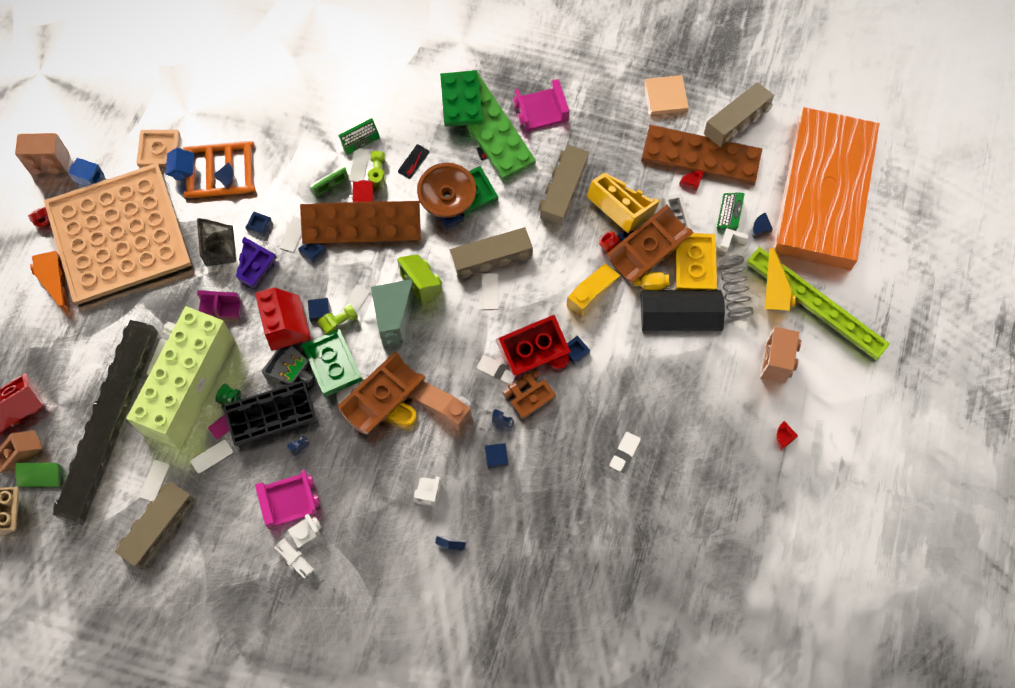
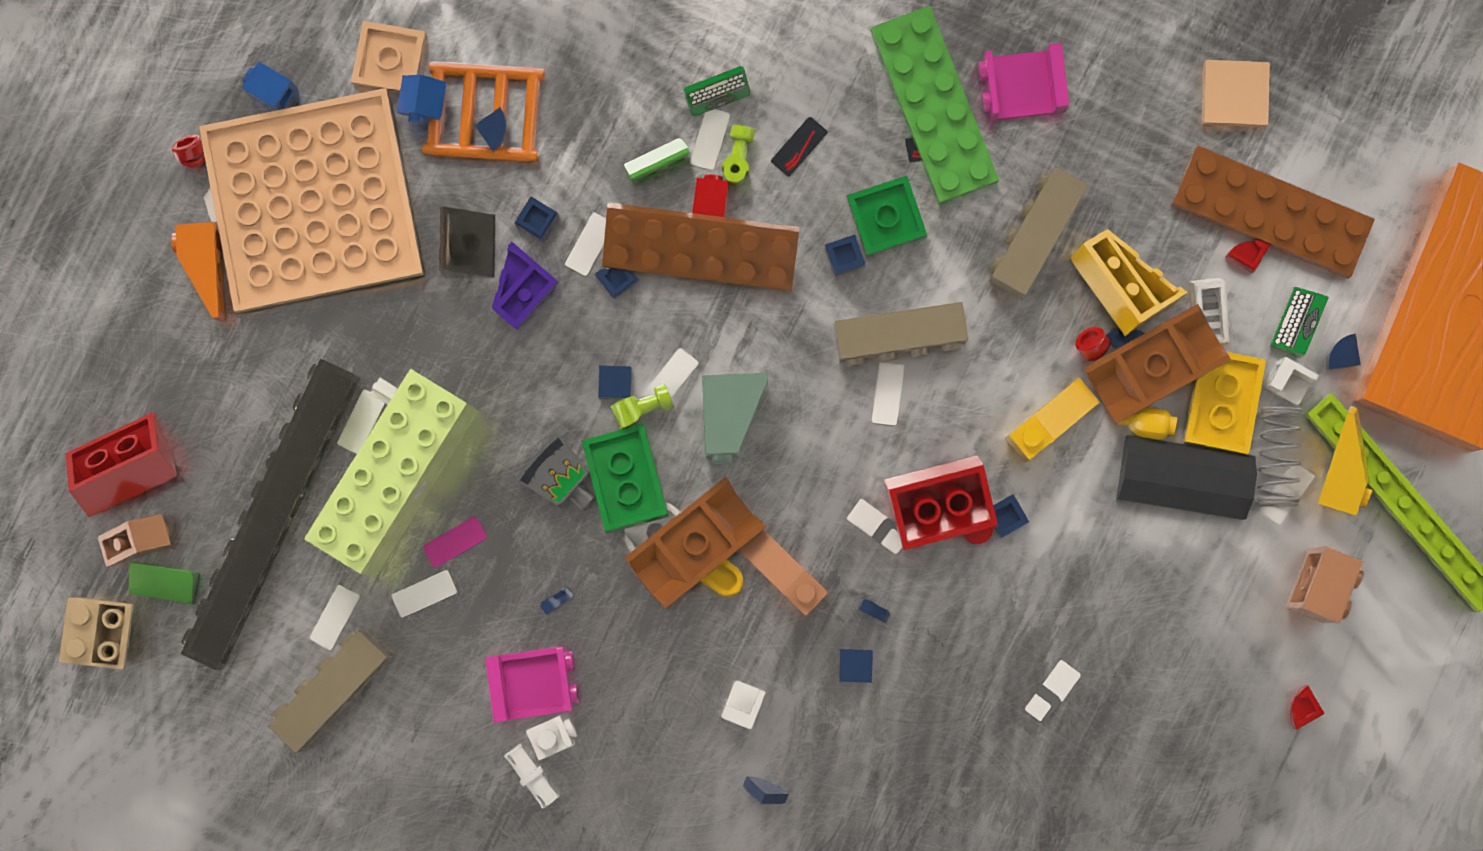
camera: 15 degrees right, 15 degrees up
nougat brick [14,133,69,174] -> none
magenta panel [197,290,242,320] -> none
green wheel [215,383,241,404] -> none
black piece [223,380,317,446] -> none
red slope [255,287,311,351] -> none
lime slope [397,254,443,305] -> none
dark orange dish [417,163,476,217] -> none
green plate [440,70,483,127] -> none
dark orange plate [502,370,556,420] -> none
dark tan brick [703,82,774,148] -> none

